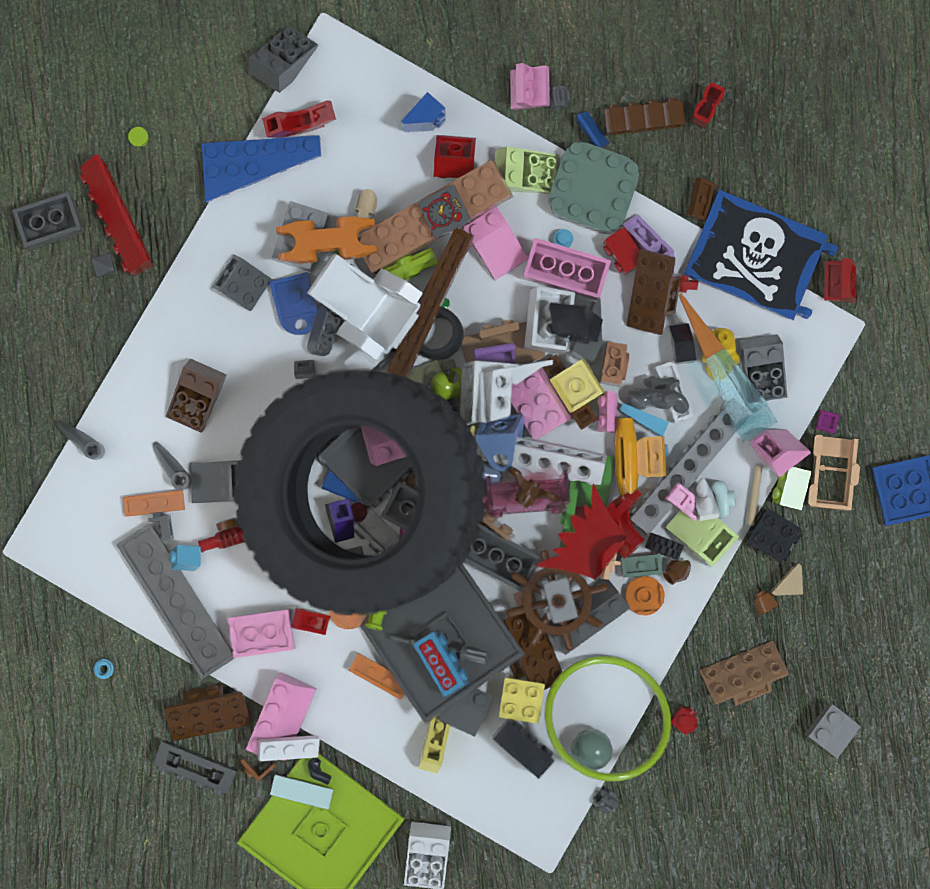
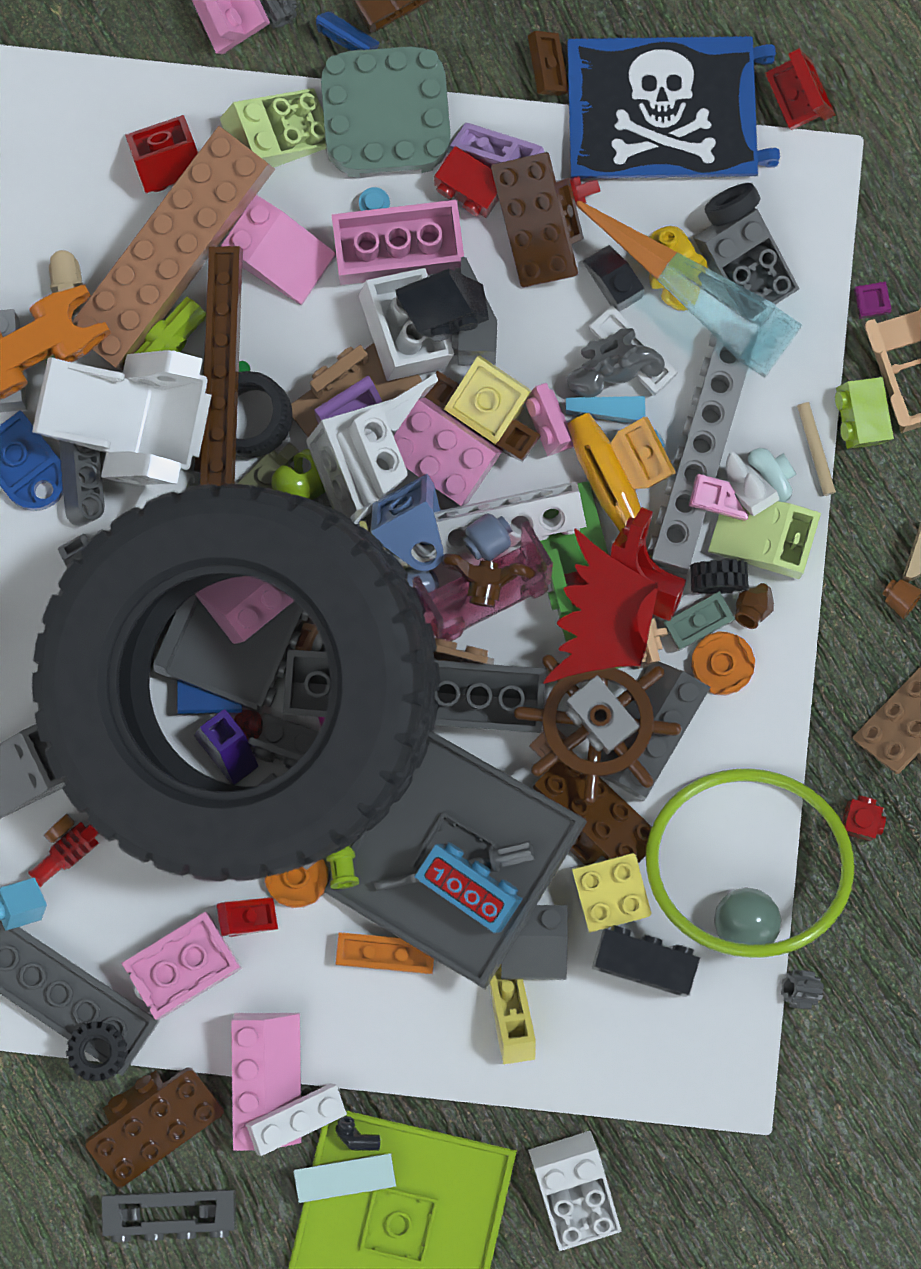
camera: 25 degrees left, 5 degrees down
dark orange bracket [240,757,278,781] -> none
blue slope [401,92,446,132] -> none
dark grey tile [418,184,472,239] -> none
nougat brick [600,341,629,387] -> none
black brick [745,508,802,563] -> none
bright pink slope [750,430,810,477] -> none
none -> black tyre [66,1021,128,1081]
none -> sand blue head [463,513,513,561]
none -> black tyre [704,182,761,226]

